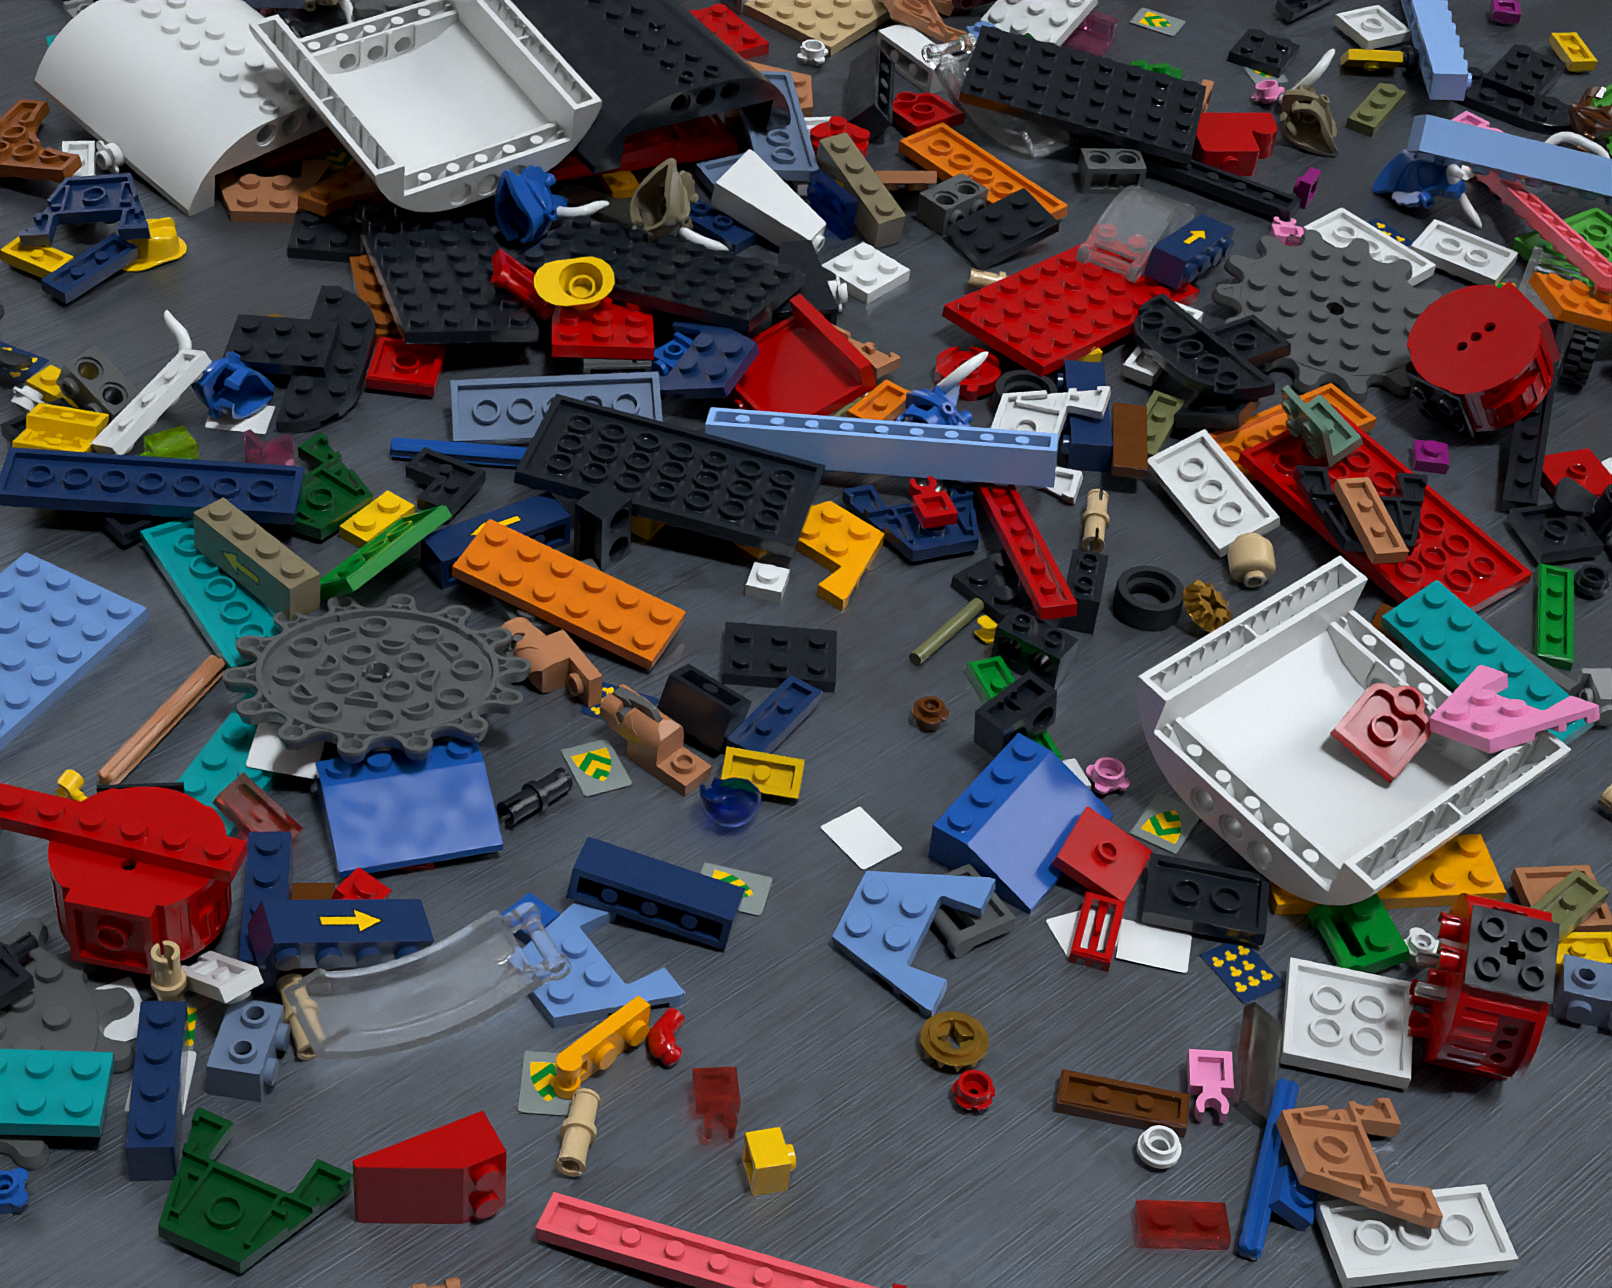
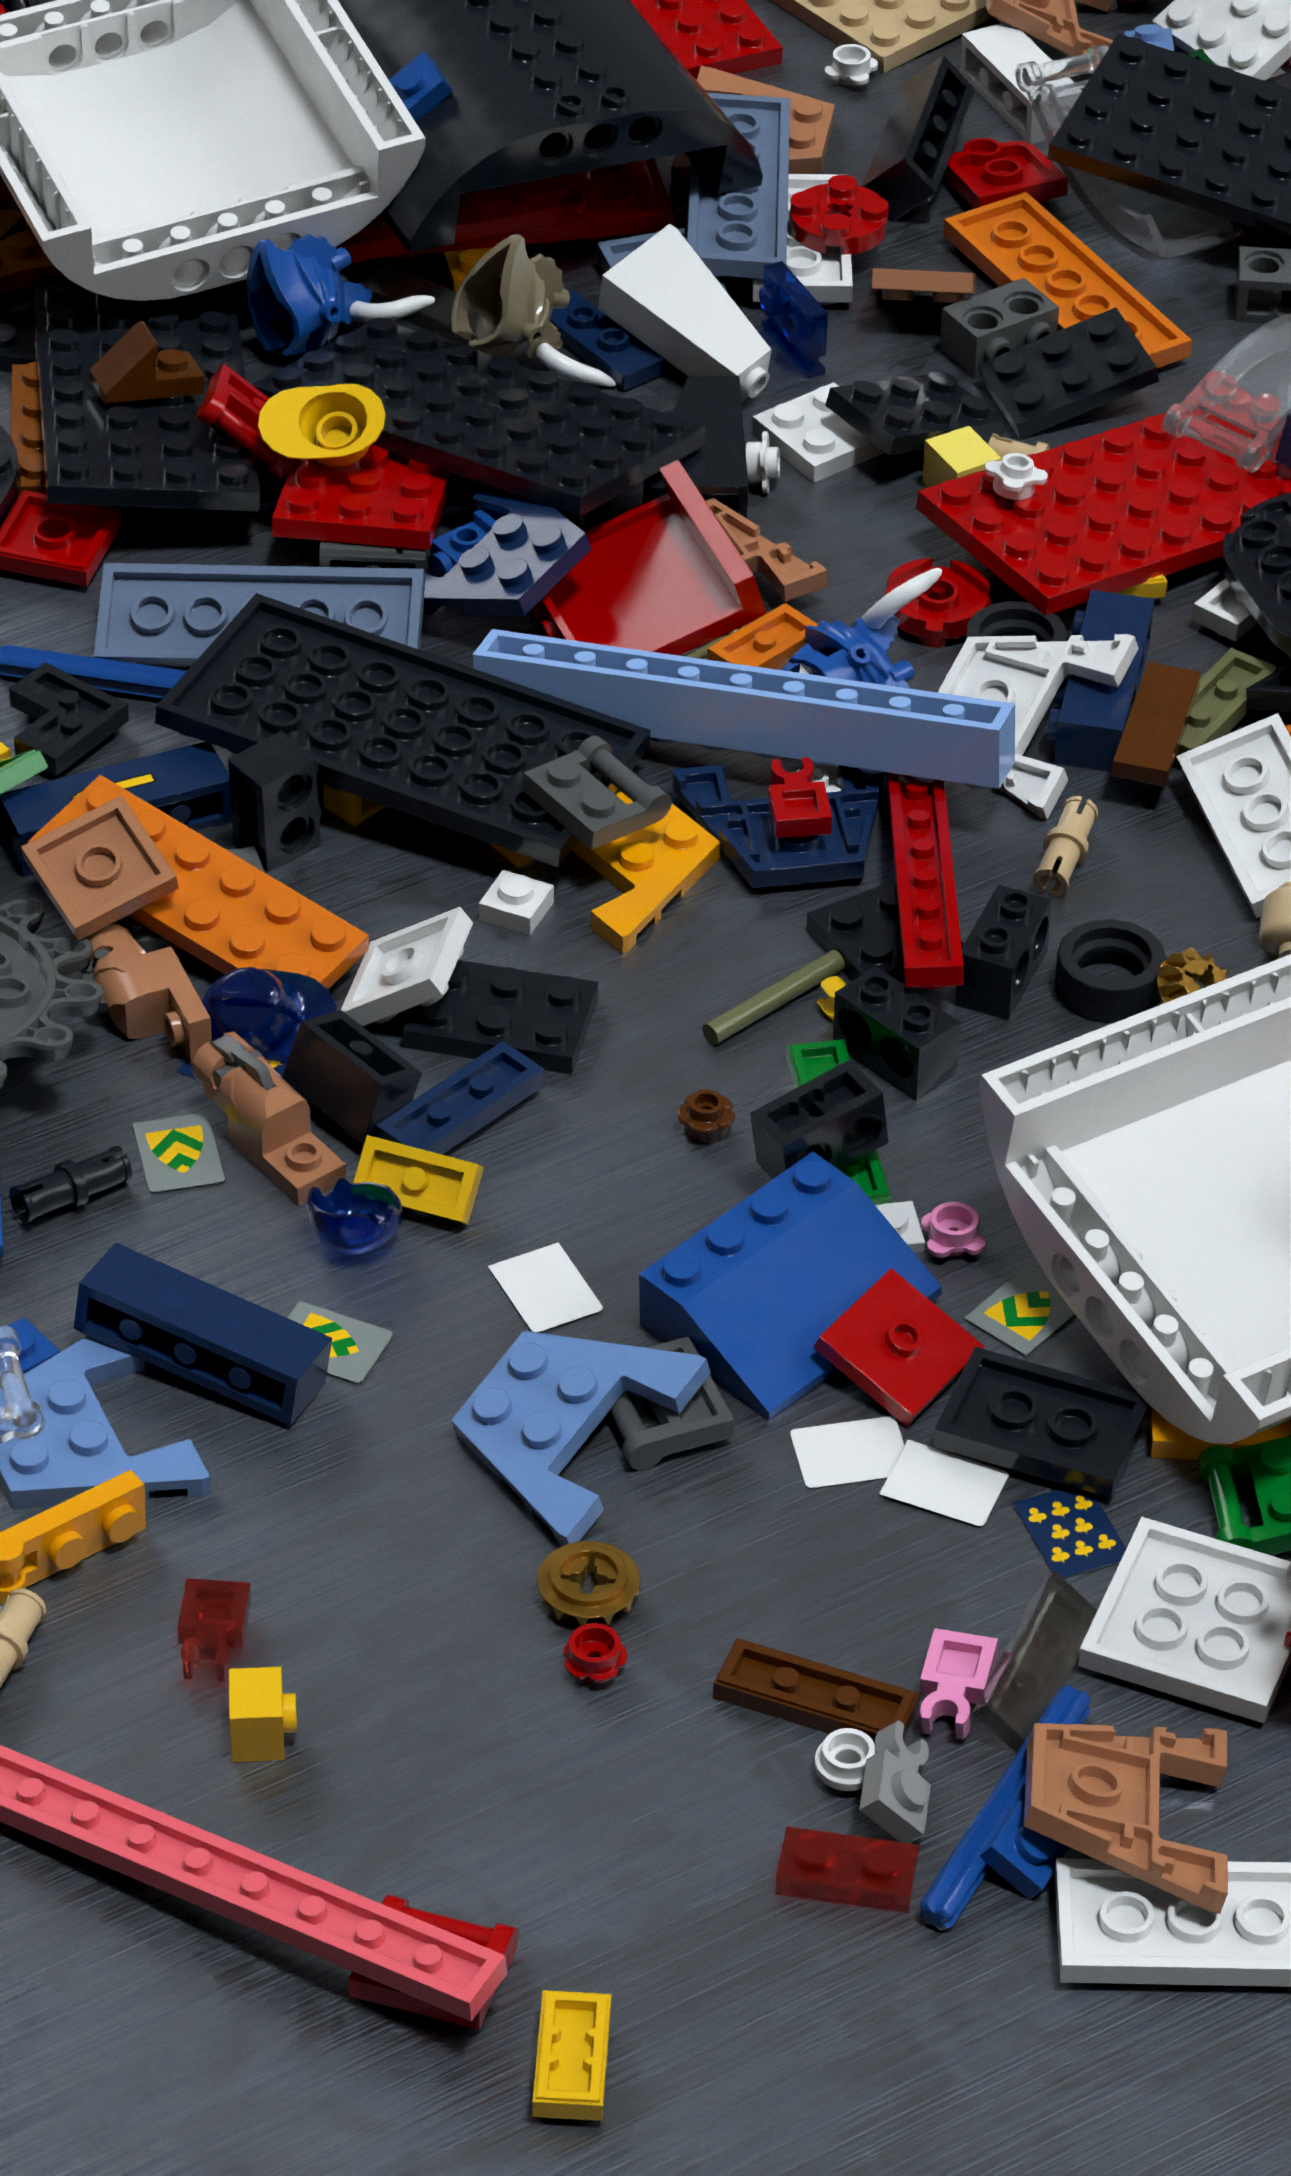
camera: 15 degrees right, 0 degrees up
red arm [646,1007,685,1066] -> none
dark tan brick [816,132,906,249] -> none
red tile [1068,891,1126,972] -> none
none -> nougat plate [21,795,179,941]
none -> reddish brown slope [89,321,205,404]
none -> clear blue piece [202,967,337,1062]
none -> white plate [341,906,473,1026]
none -> blue plate [389,51,454,121]
none -> dark grey plate [522,735,672,850]
none -> black plate [825,371,1008,455]
none -> light grey plate [859,1720,931,1845]
none -> light yellow brick [922,426,1002,488]
none -> white plate [985,453,1048,500]

